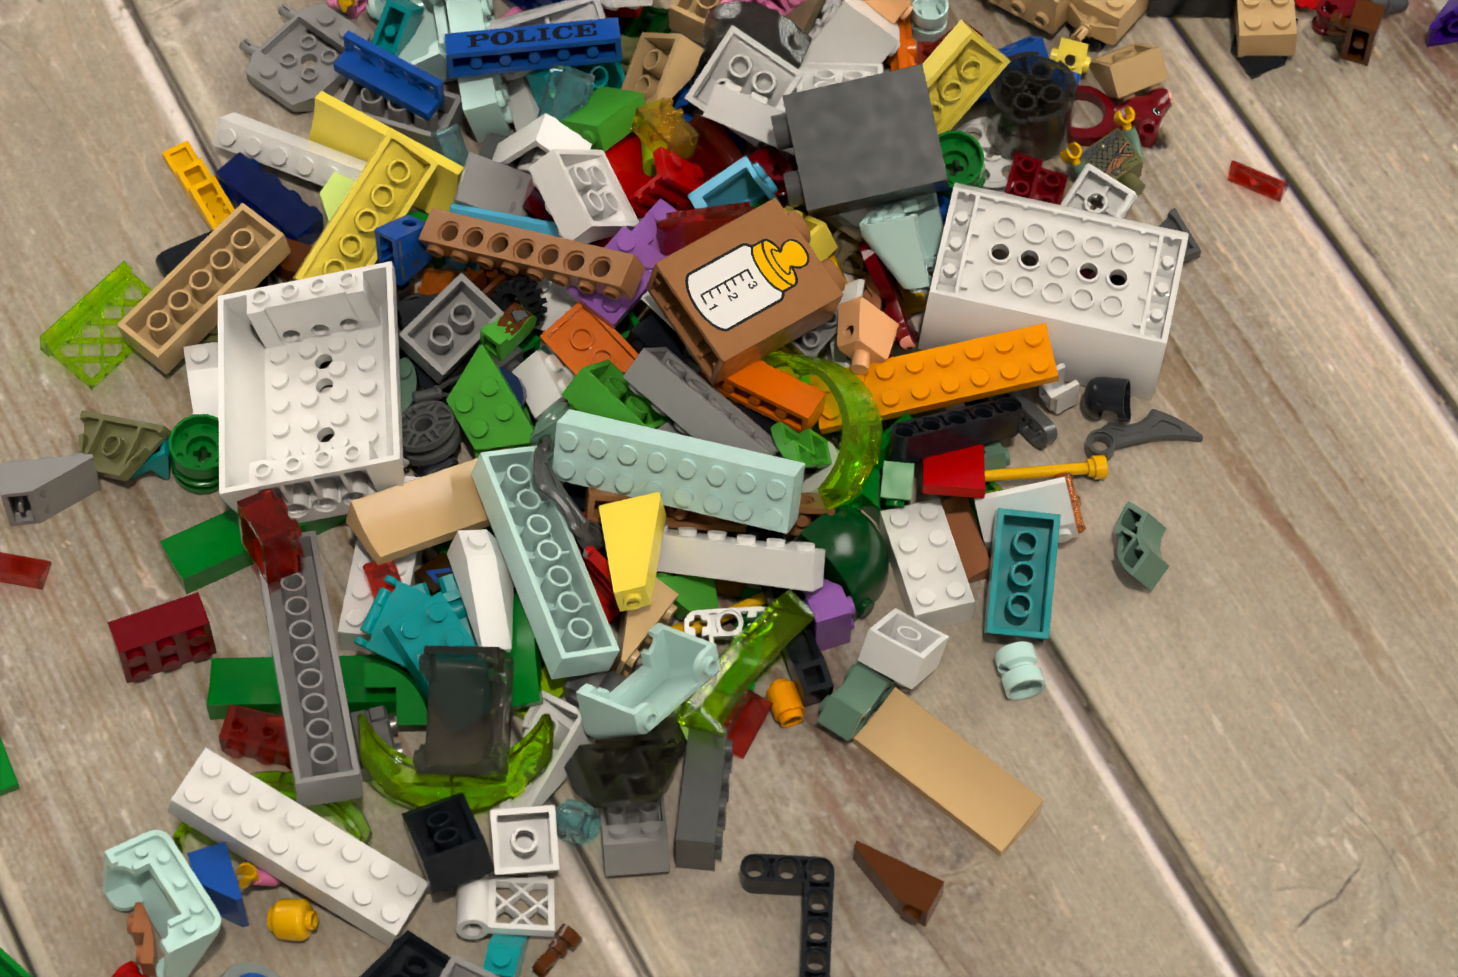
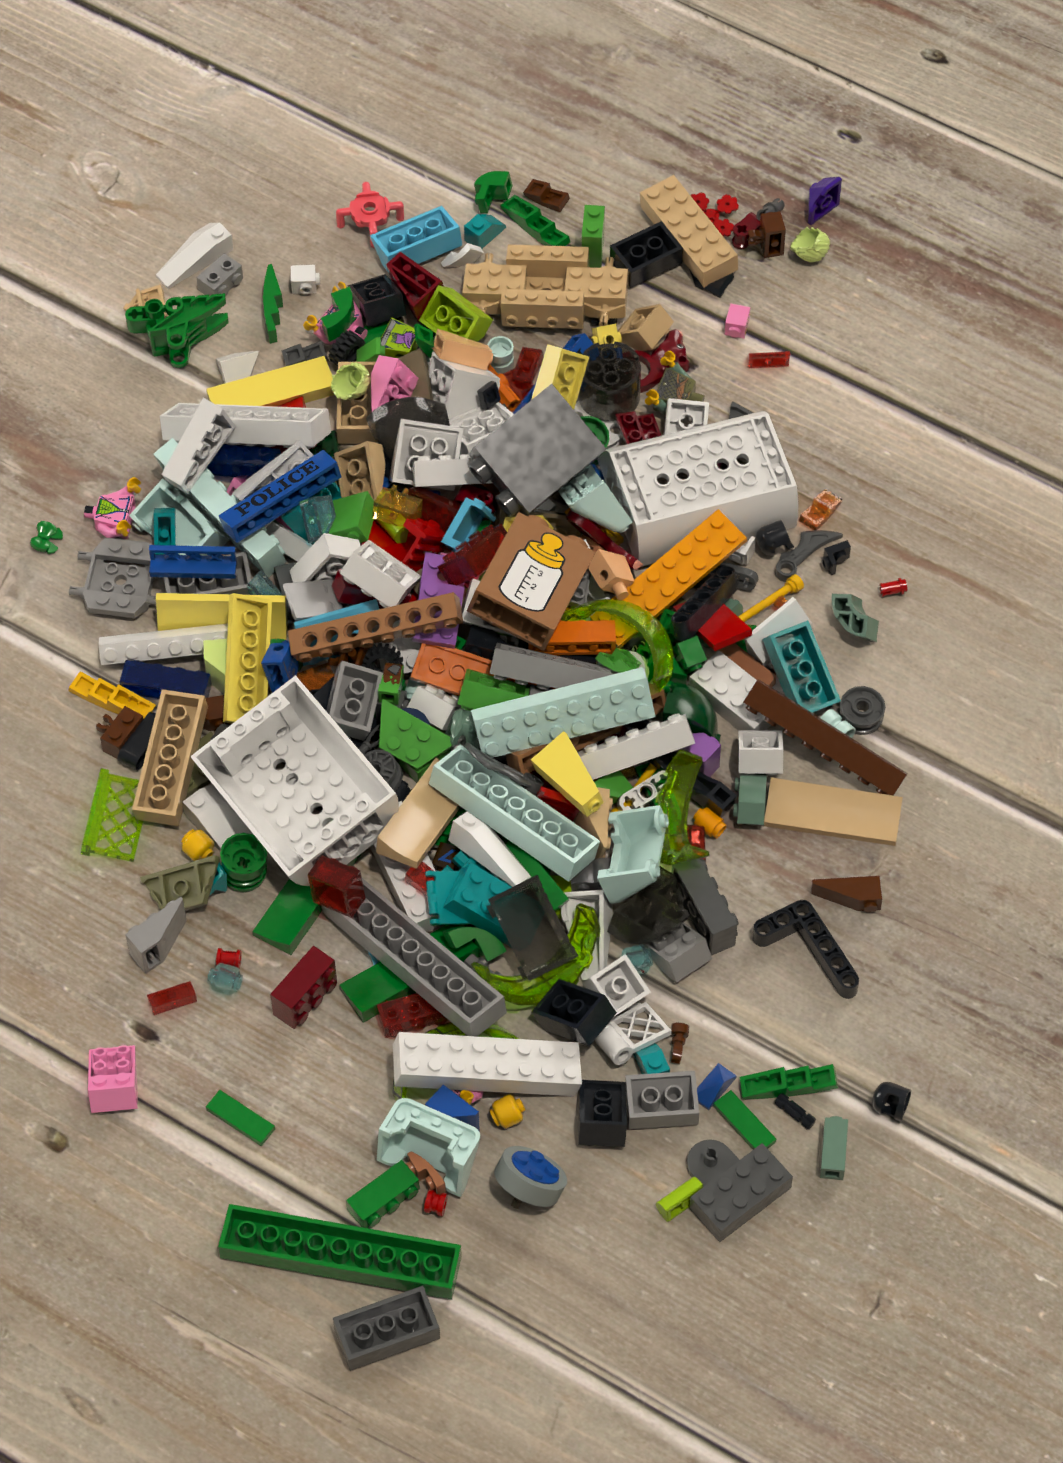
camera: 30 degrees left, 0 degrees up
none -> reddish brown brick [96,706,144,759]
none -> yellow head [181,829,214,861]
none -> clear light blue head [207,963,243,995]
none -> red bush [216,948,242,970]
none -> green brick [346,1160,420,1228]
none -> black tile [477,381,501,410]
none -> bright pink brick [725,303,750,339]
none -> reddish brown brick [743,679,908,796]
none -> yellowish green hair [790,227,830,262]
none -> clear orange slope [799,489,843,530]
none -> black bracket [821,540,851,575]
none -> dark grey wheel [838,686,886,735]
none -> red pin [879,578,908,597]

